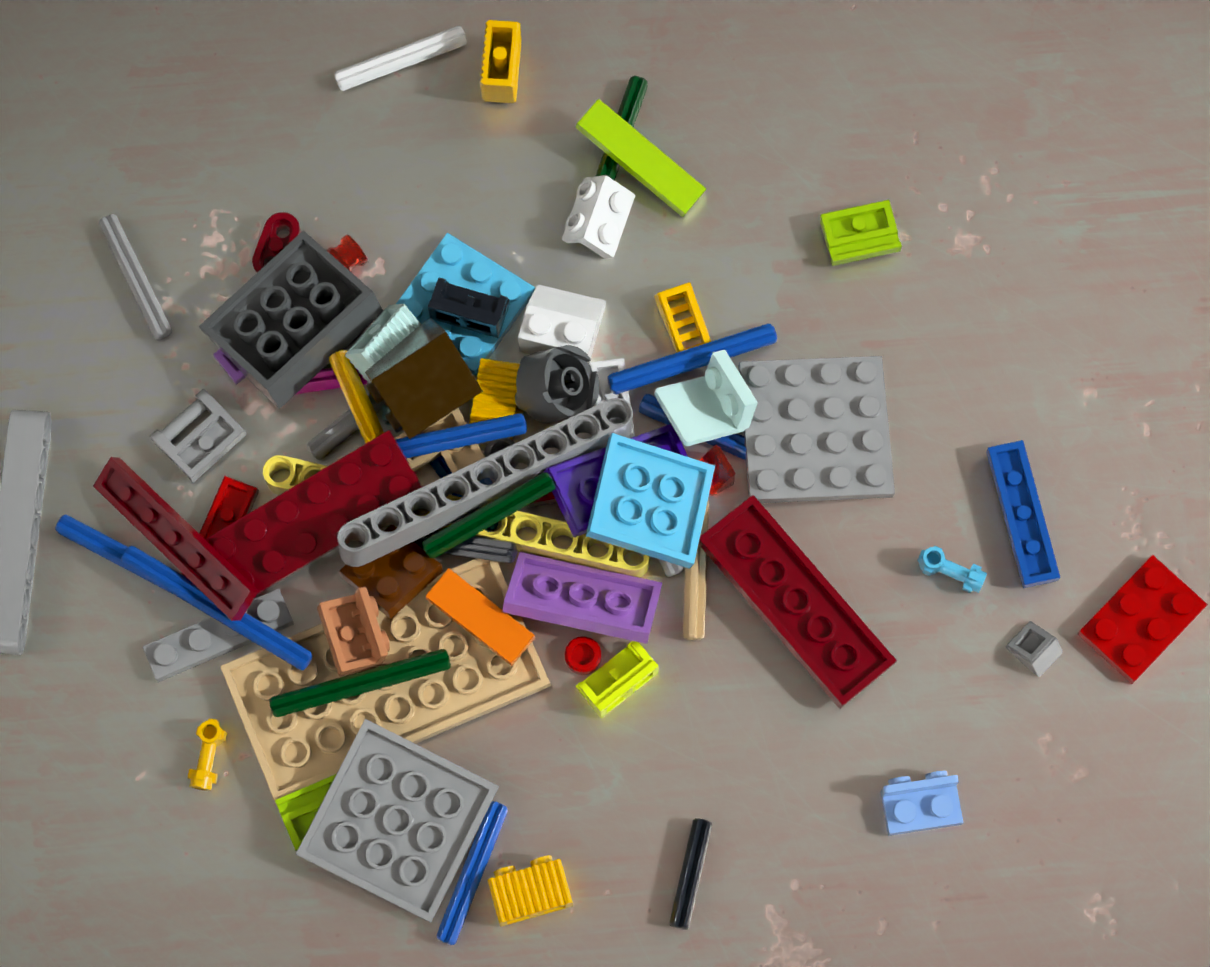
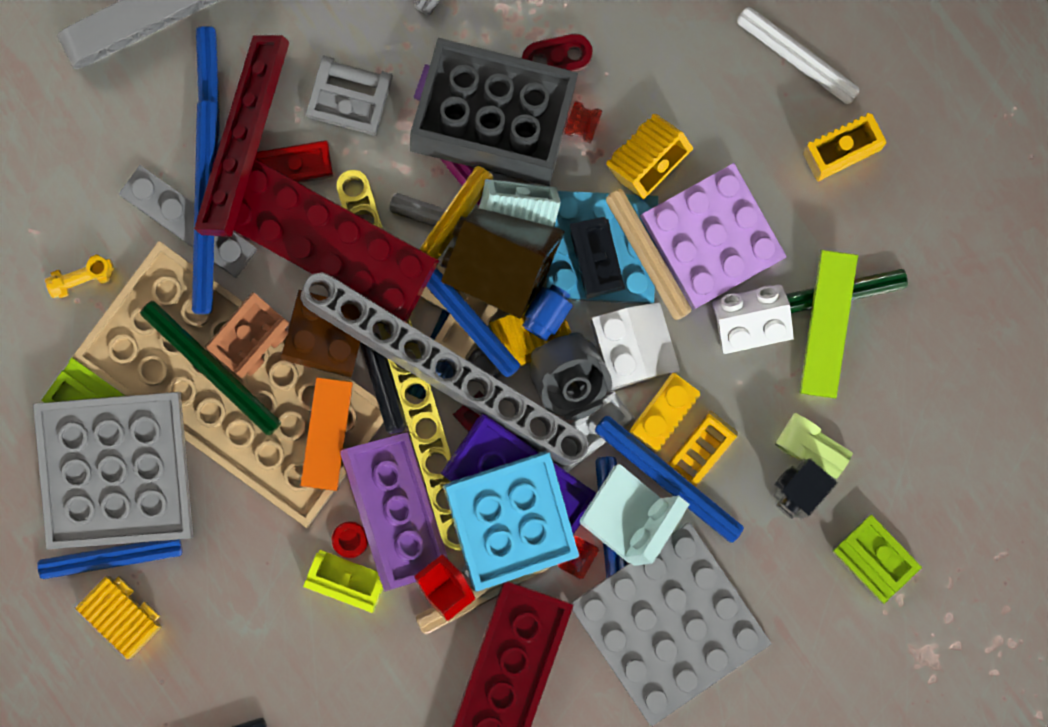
camera: 55 degrees right, 10 degrees up
dark green axle [422,473,556,558] -> none
none -> red panel [414,554,476,622]
none -> blue brick [522,284,573,341]
none -> yellow brick [606,114,693,200]
none -> tan axle [606,189,691,320]
none -> yellow brick [629,372,700,453]
none -> lavender plate [640,163,787,310]
none -> black brick [773,458,838,519]
none -> yellowish green piece [775,413,853,480]

